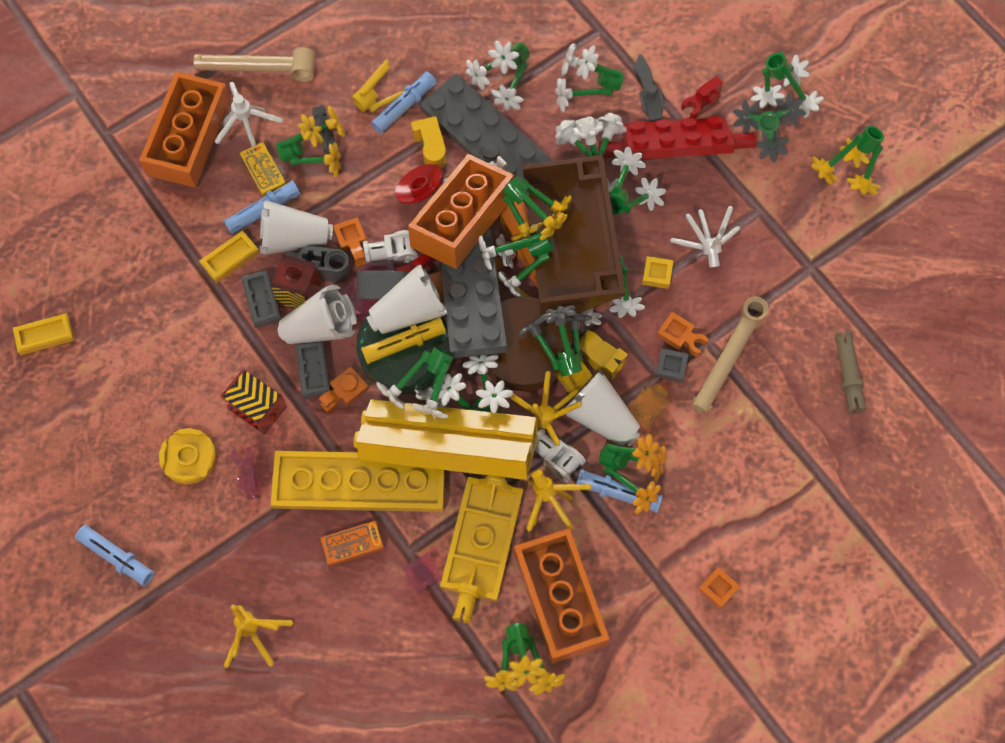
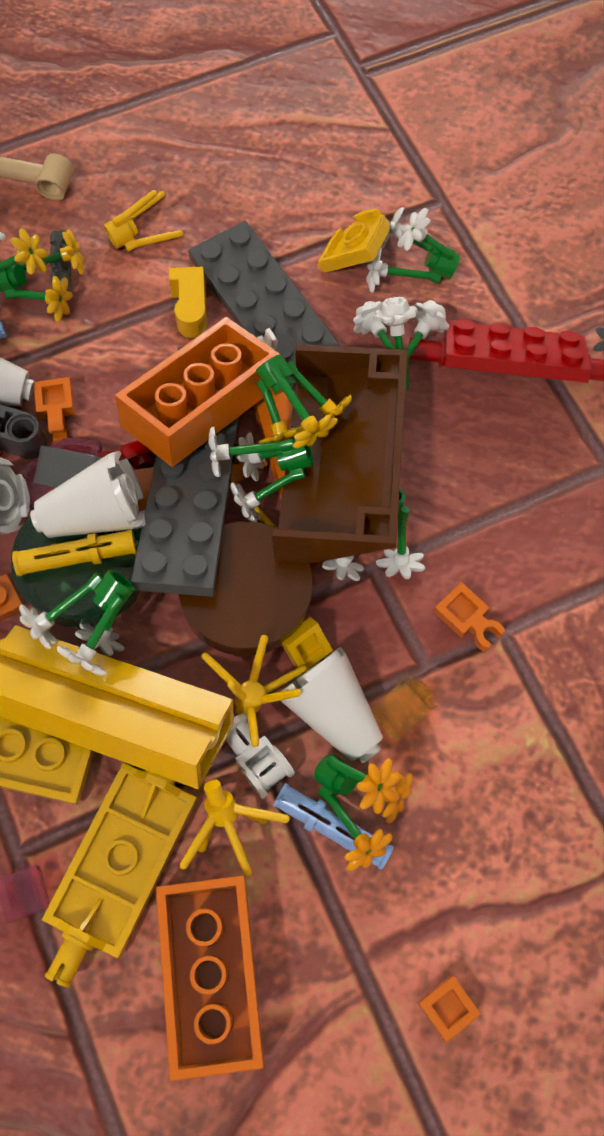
camera: 10 degrees right, 0 degrees up
white connector [363,230,418,265] -> none
light blue pin [371,72,437,135] -> none
red dish [395,164,443,205] -> none
white plant [437,355,513,414] -> none
white plant [465,41,530,111] -> none
yellow plant [484,623,566,695] -> none
plant [518,305,592,376] -> none
yellow leg [572,330,628,382] -> none
white plant [606,147,666,215] -> none
dark grey piece [633,54,665,122] -> none
yellow plate [642,256,674,289] -> none
dark grey plate [655,348,689,383] -> none
white plant [670,206,740,267] -> none
red plate [681,76,723,119] -> none
tan piece [692,297,769,414] -> none
none -> yellow tile [317,209,390,273]

